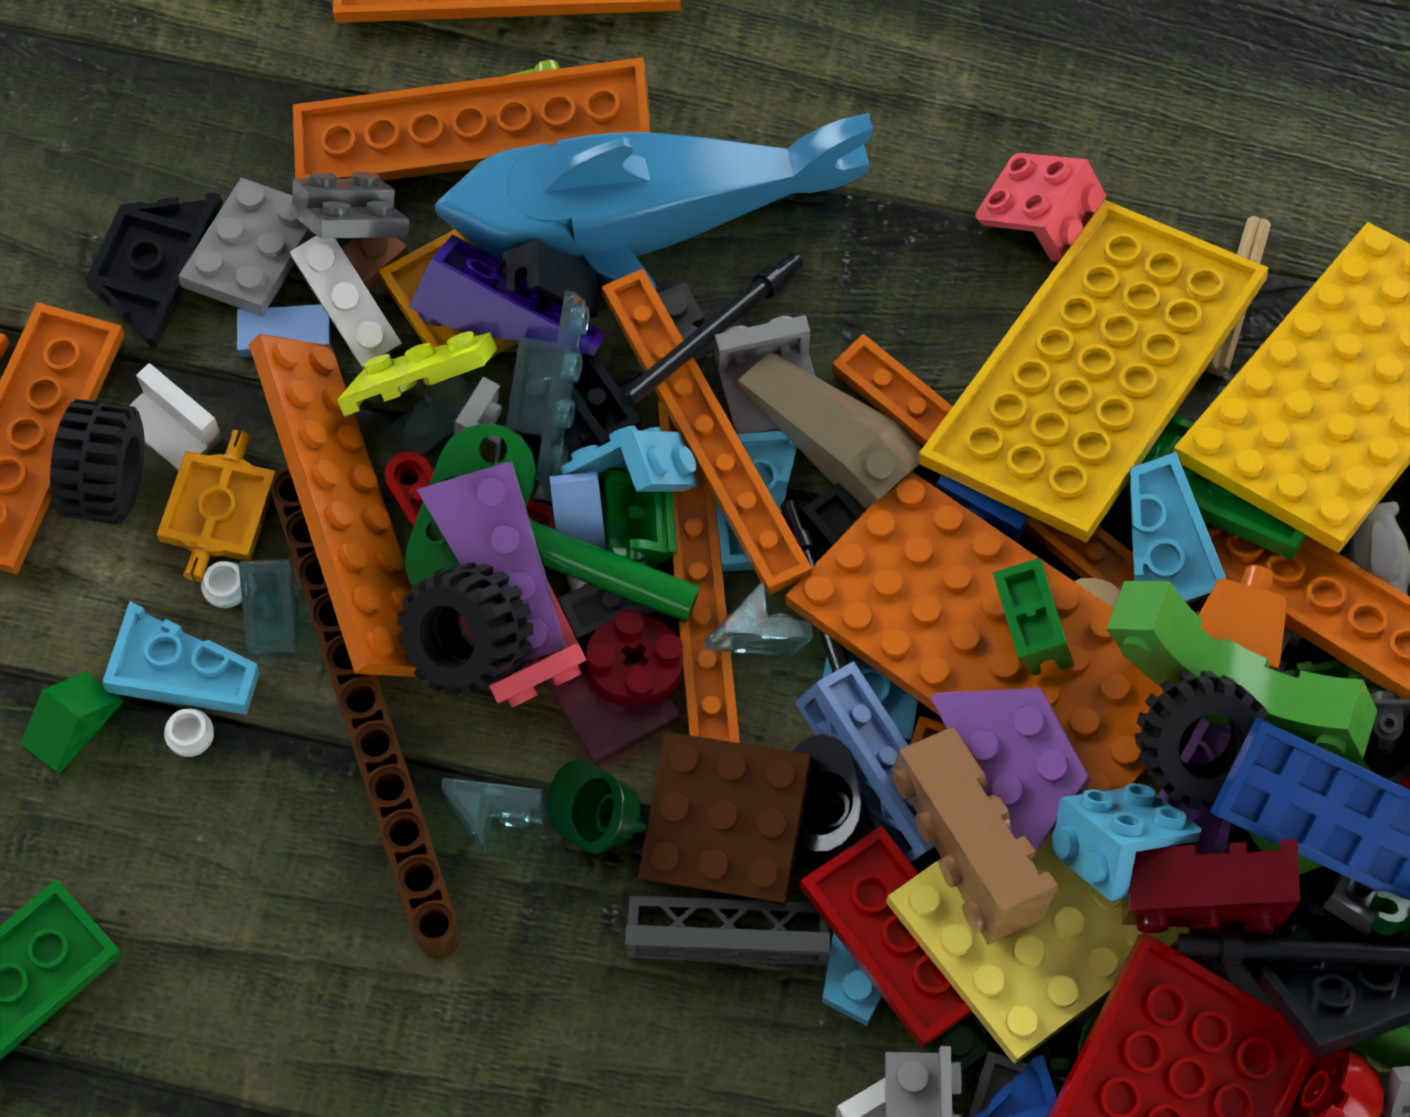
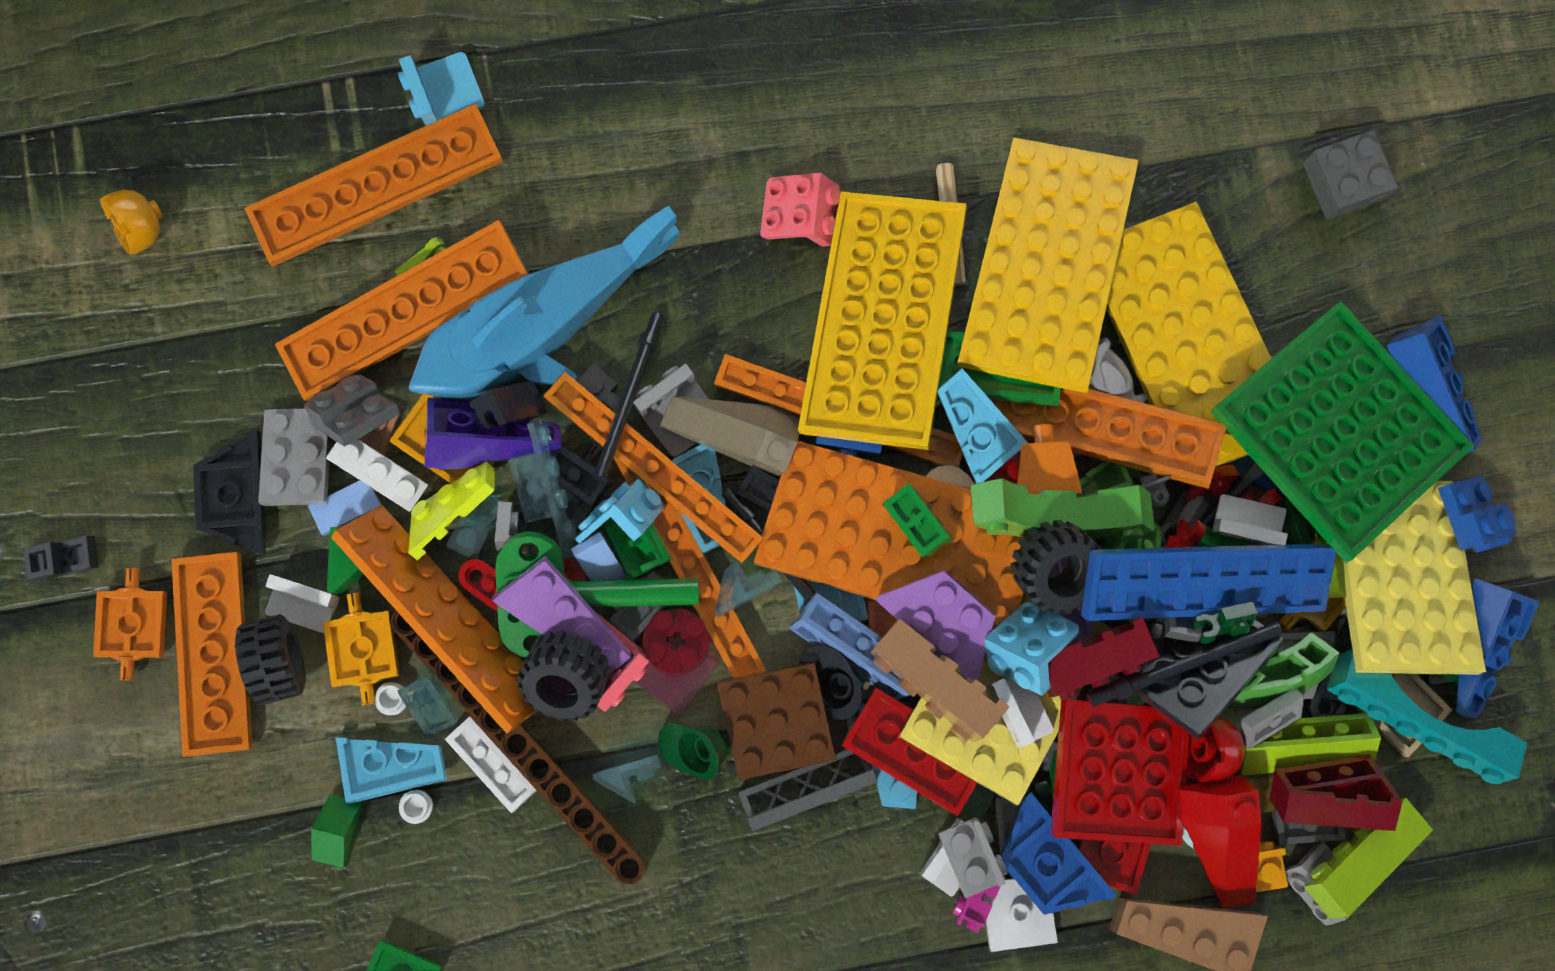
camera: 25 degrees left, 15 degrees up
none -> green slope [327,527,364,595]
none -> white plate [445,716,537,813]
none -> white panel [988,678,1054,749]

